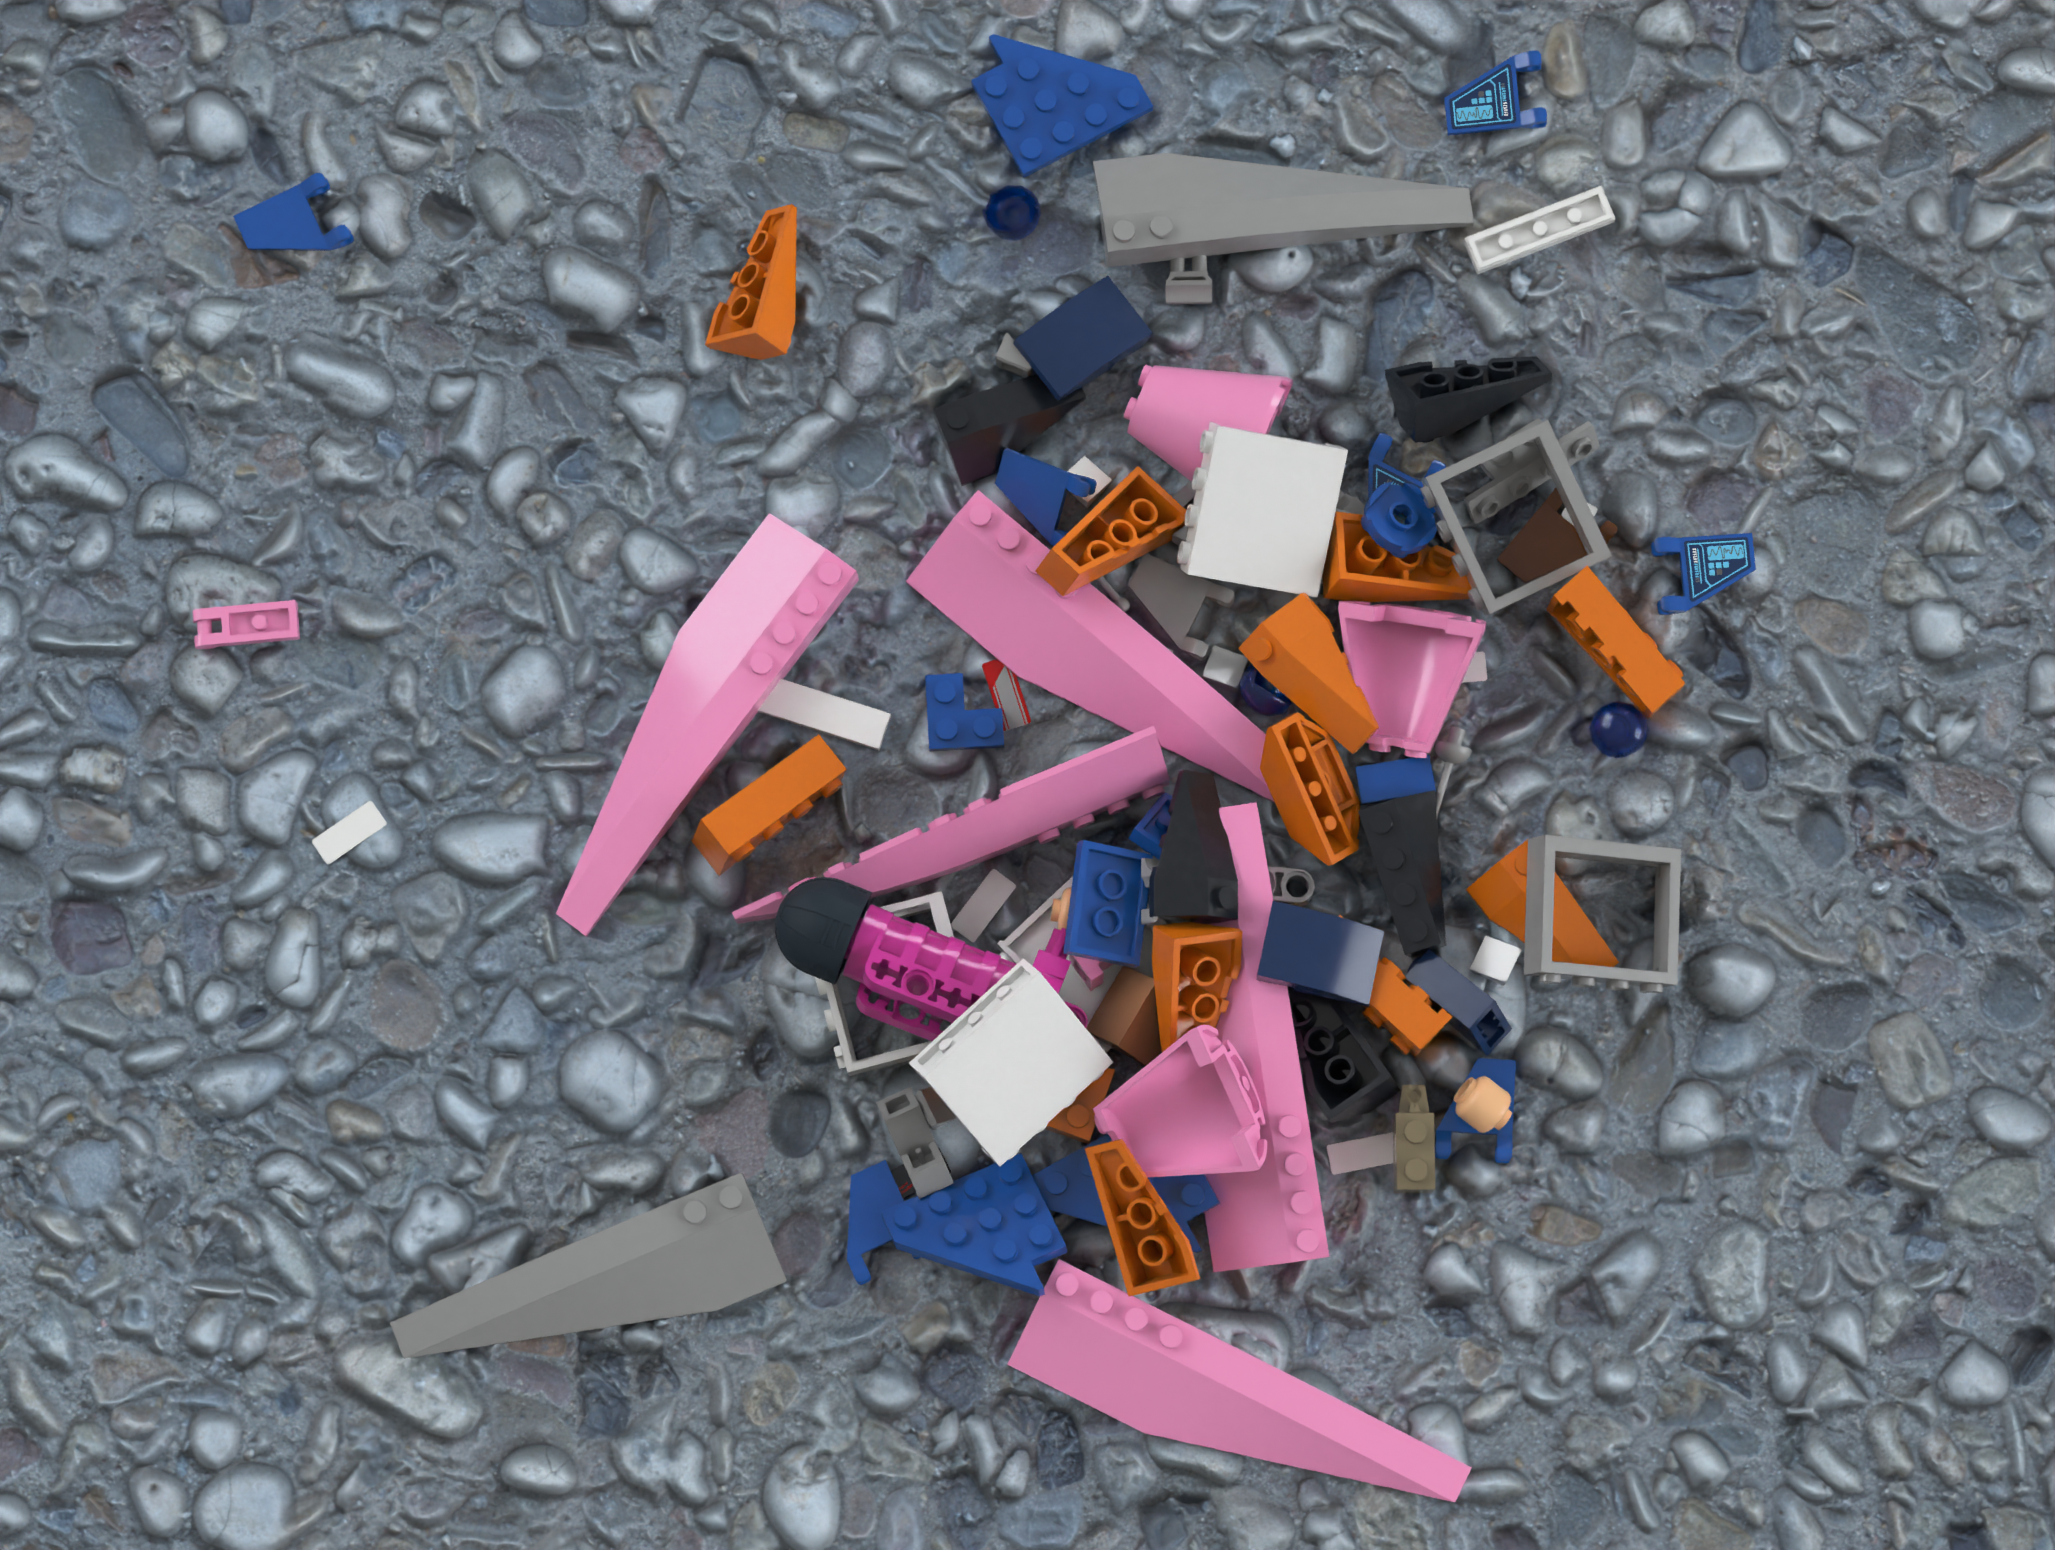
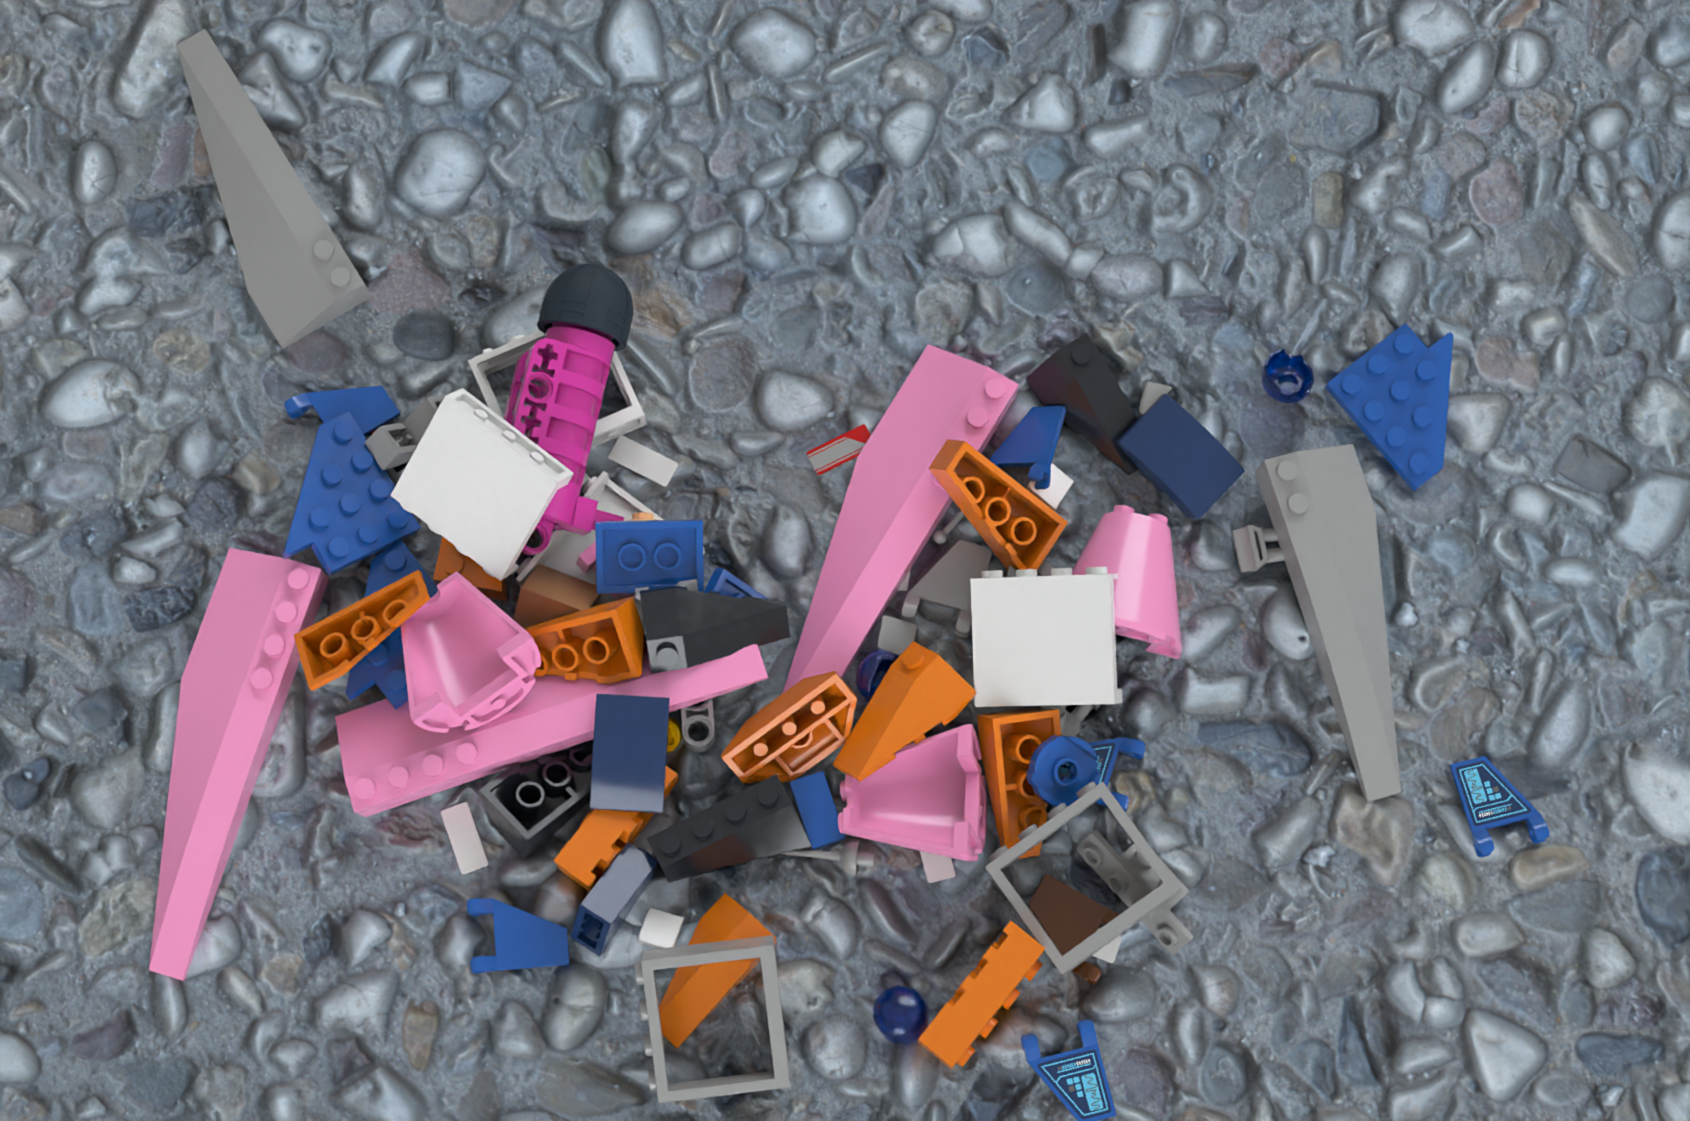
camera: 80 degrees right, 5 degrees down
bright pink wedge [556,513,859,937] -> none
orange wedge [692,734,847,876] -> none
orange wedge [705,204,797,360] -> none
bright pink wedge [732,725,1170,924] -> none
white tile [758,679,891,751] -> none
blue plate [925,673,1004,752] -> none
black wedge [1385,356,1552,443] -> none
dark tan hinge [1393,1085,1435,1193] -> none
light nougat head [1454,1076,1512,1133] -> none
white tile [1463,185,1615,275] -> none

